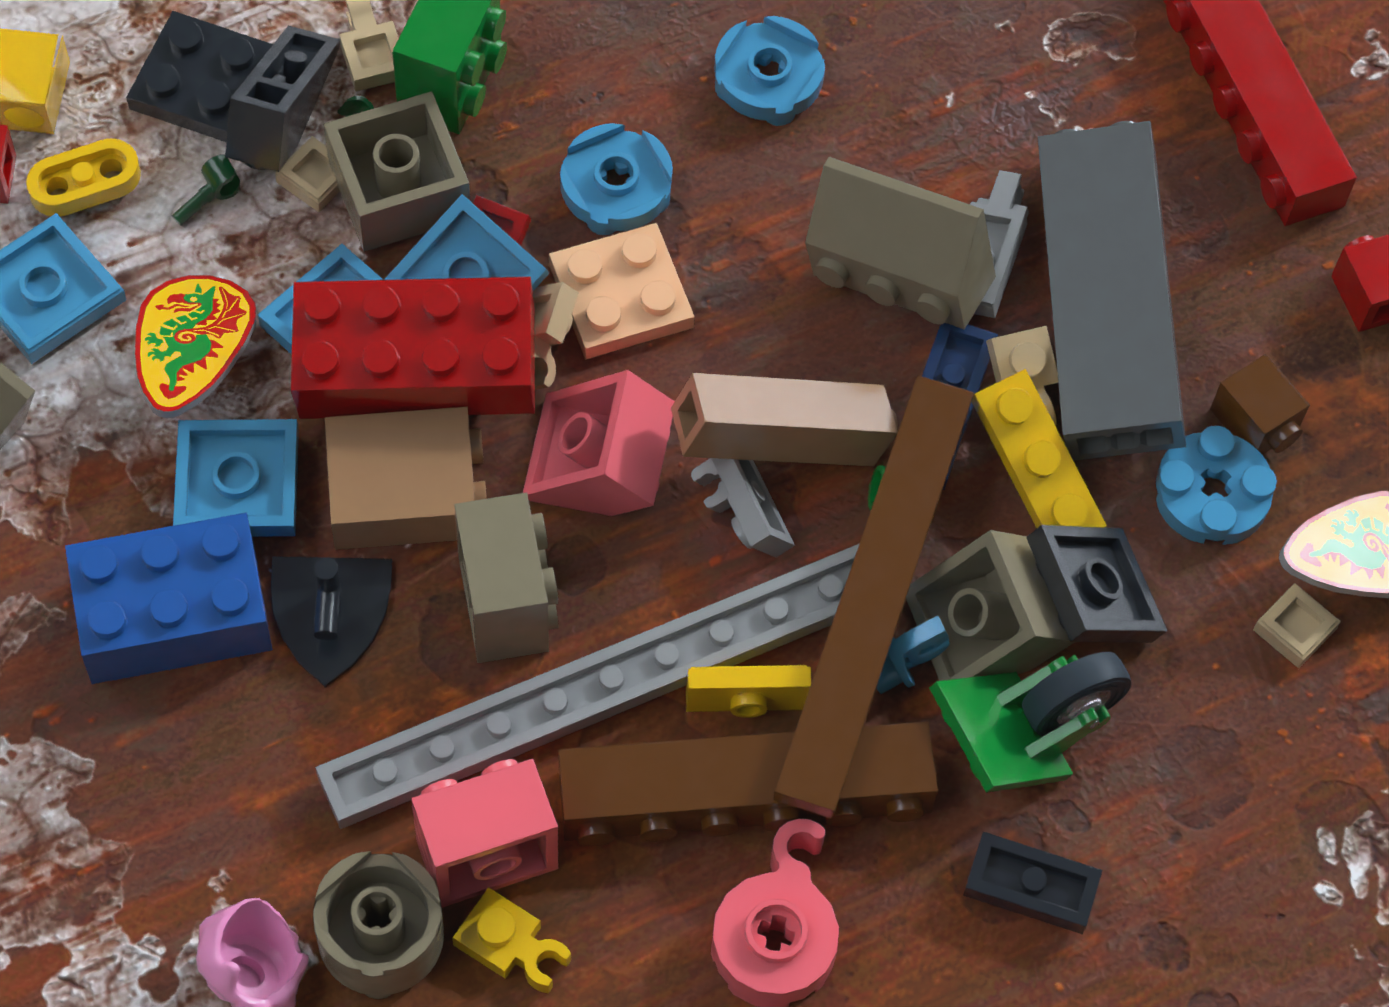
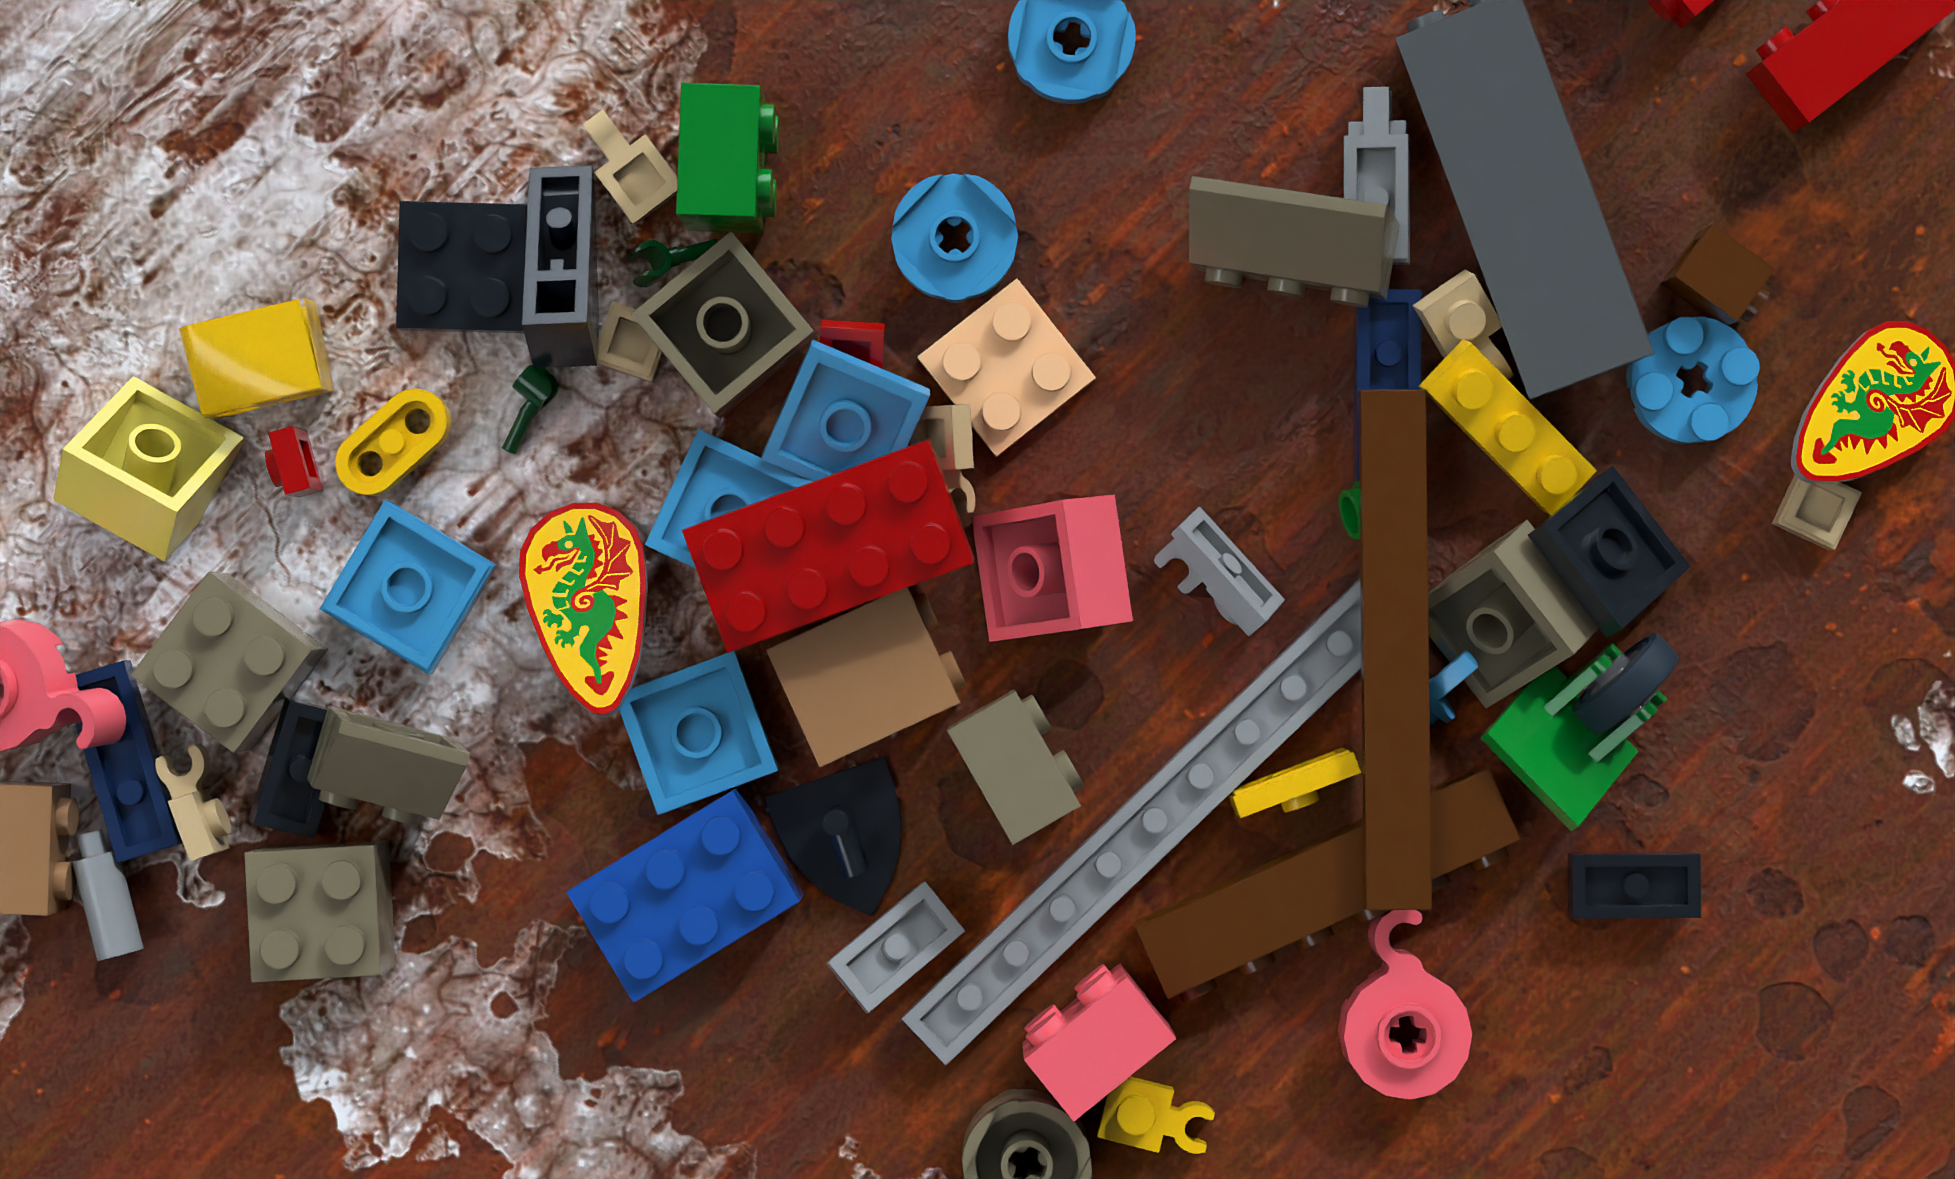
camera: 20 degrees left, 25 degrees up
medium nougat brick [671,373,898,466] -> none
none -> light grey plate [826,882,965,1013]

